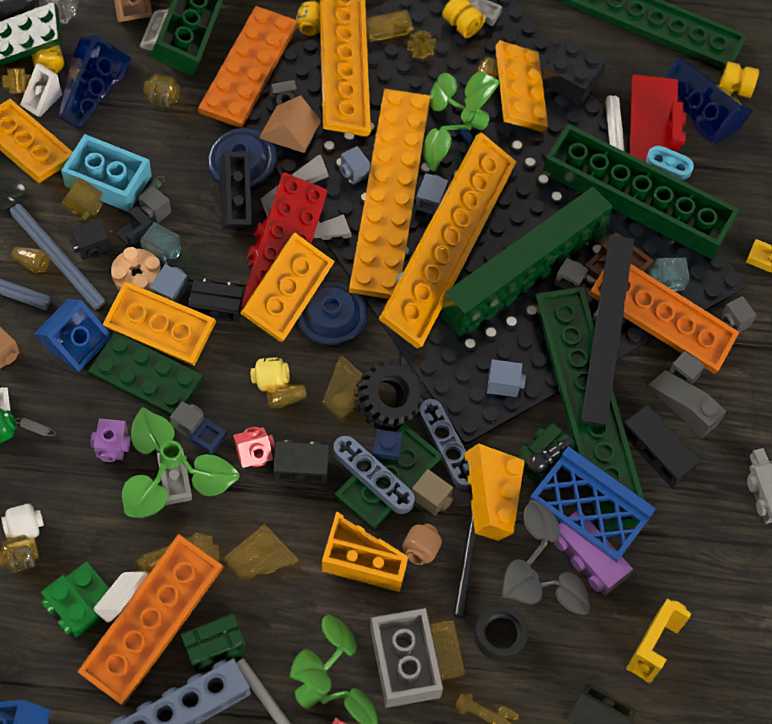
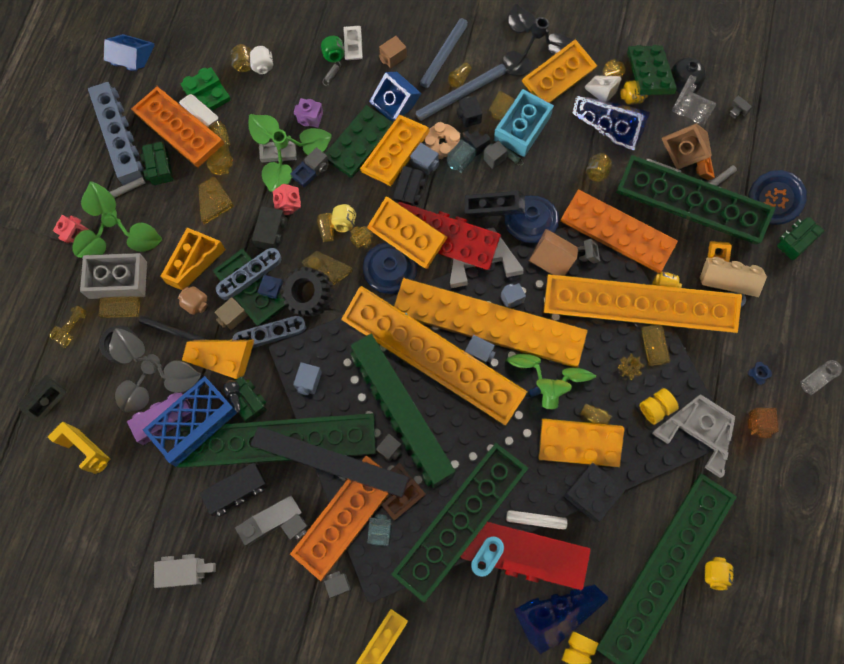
camera: 105 degrees right, 10 degrees up
none -> clear yellow gear [350,226,373,249]

